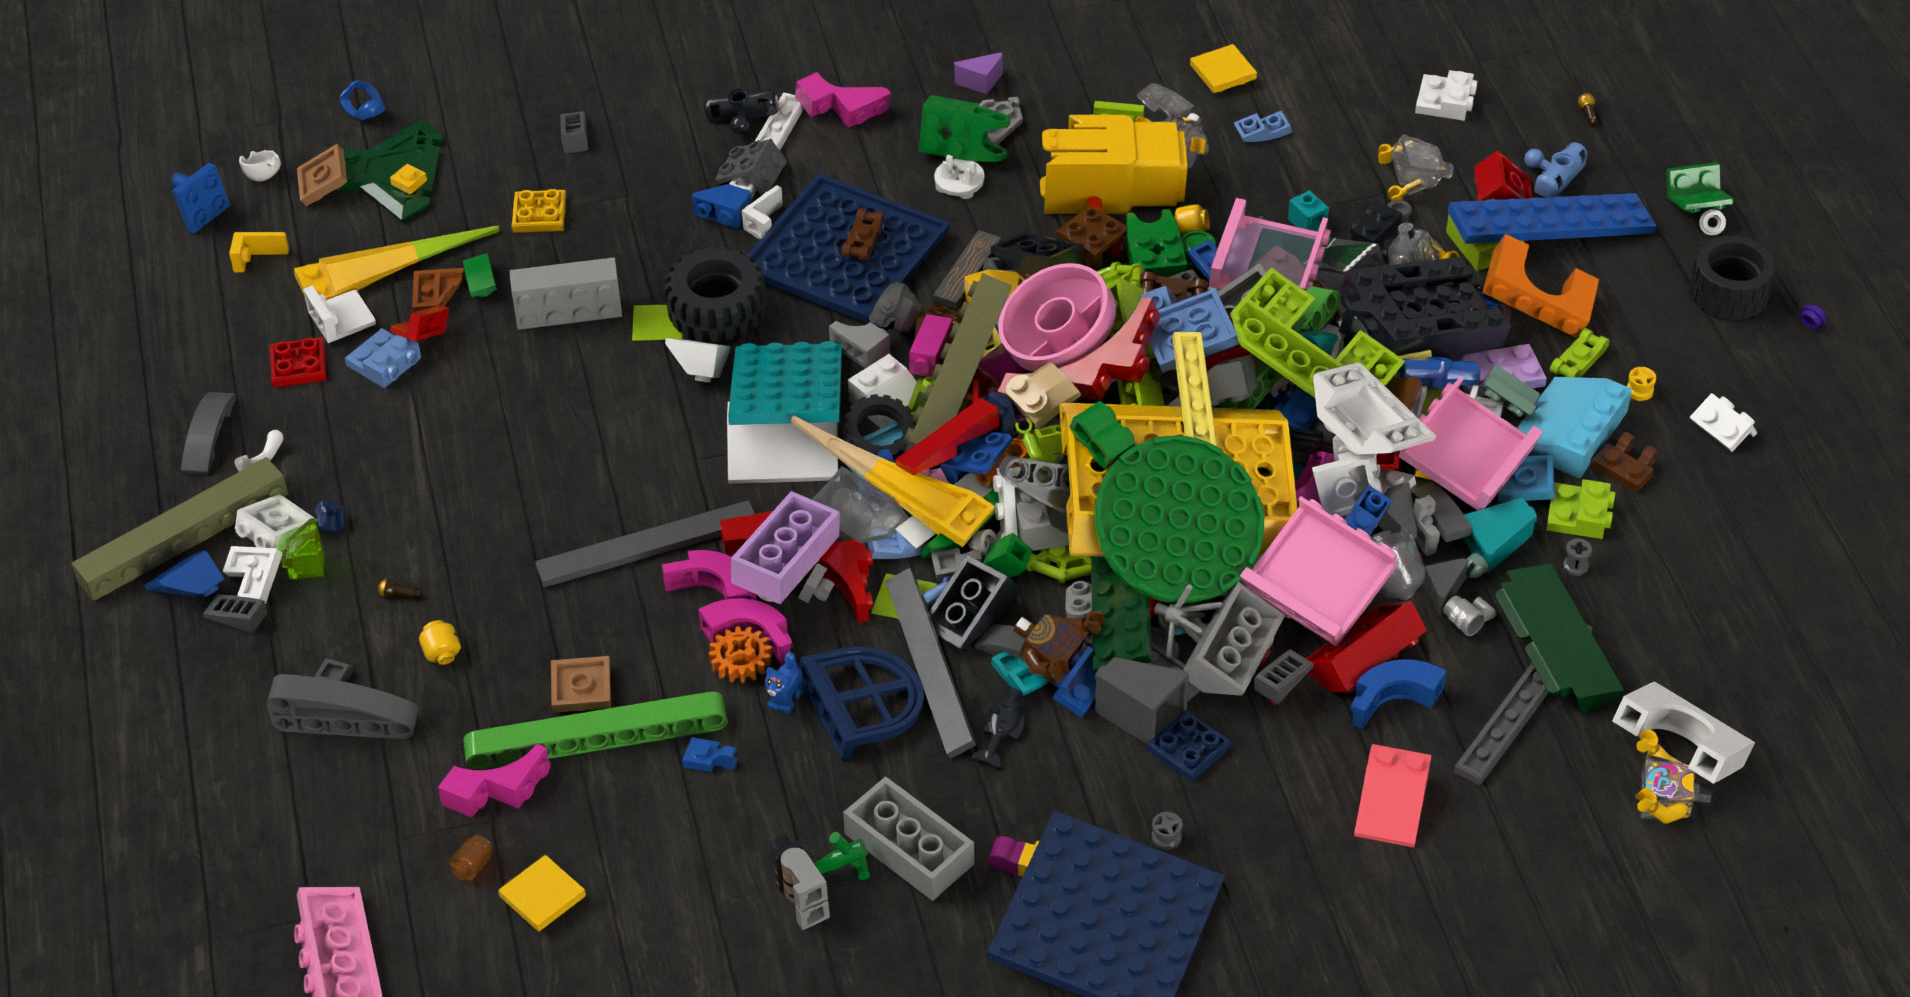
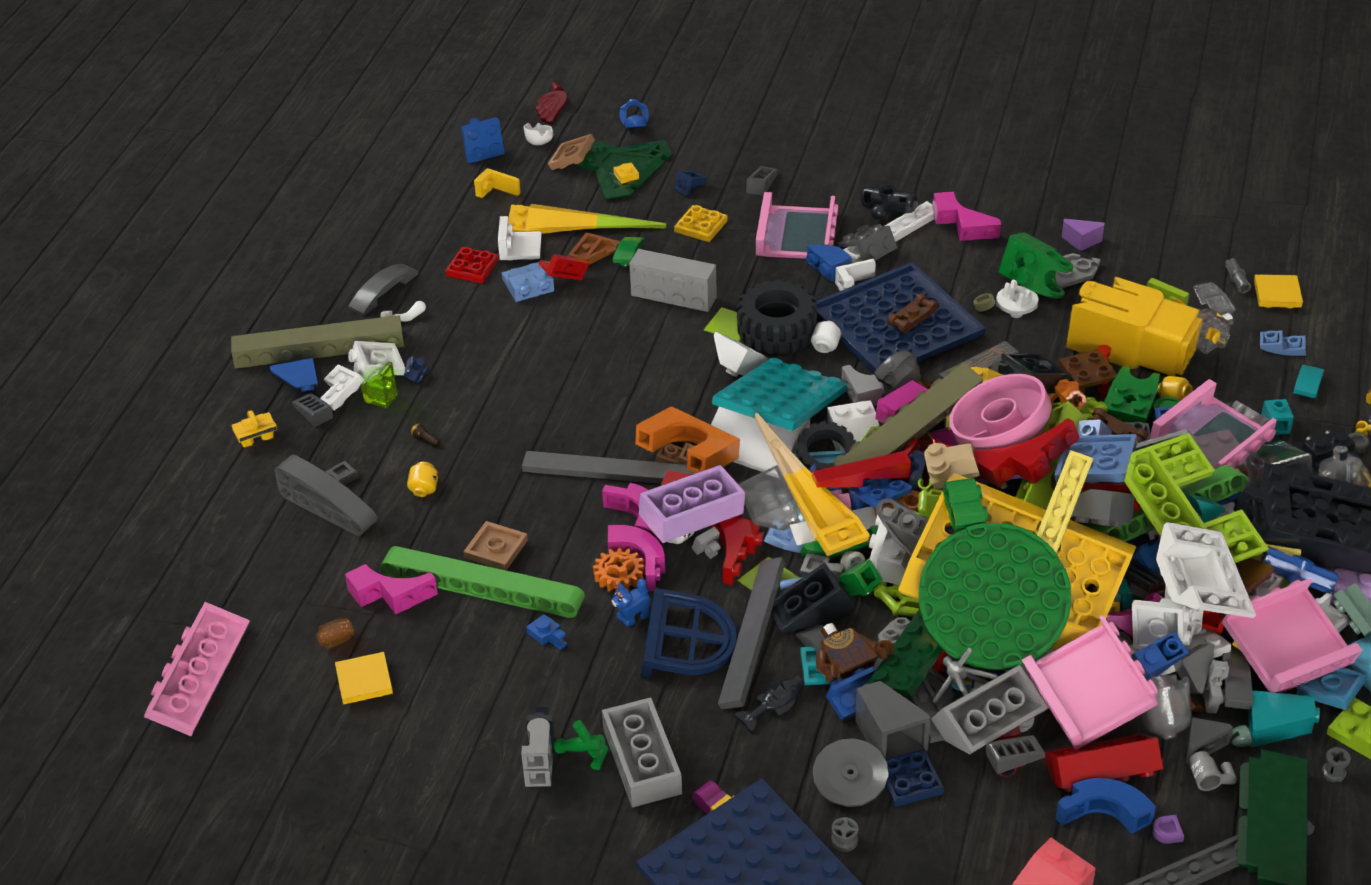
camera: 30 degrees right, 5 degrees down
none -> yellow hips [231,410,277,447]
none -> dark red animal [536,82,567,124]
none -> orange arch [635,406,740,474]
none -> medium nougat slope [655,443,694,465]
none -> dark blue bracket [674,170,707,196]
none -> clear light blue panel [756,192,838,259]
none -> white head [811,321,841,353]
none -> dark grey piece [813,738,889,807]
none -> olive tile [973,293,995,312]
none -> orange piece [1054,379,1086,410]
none -> medium lavender tile [1152,815,1184,844]
none -> dark grey axle [1225,258,1251,294]
none -> light grey helmet [1232,400,1269,426]
none -> teal slope [1293,364,1324,398]

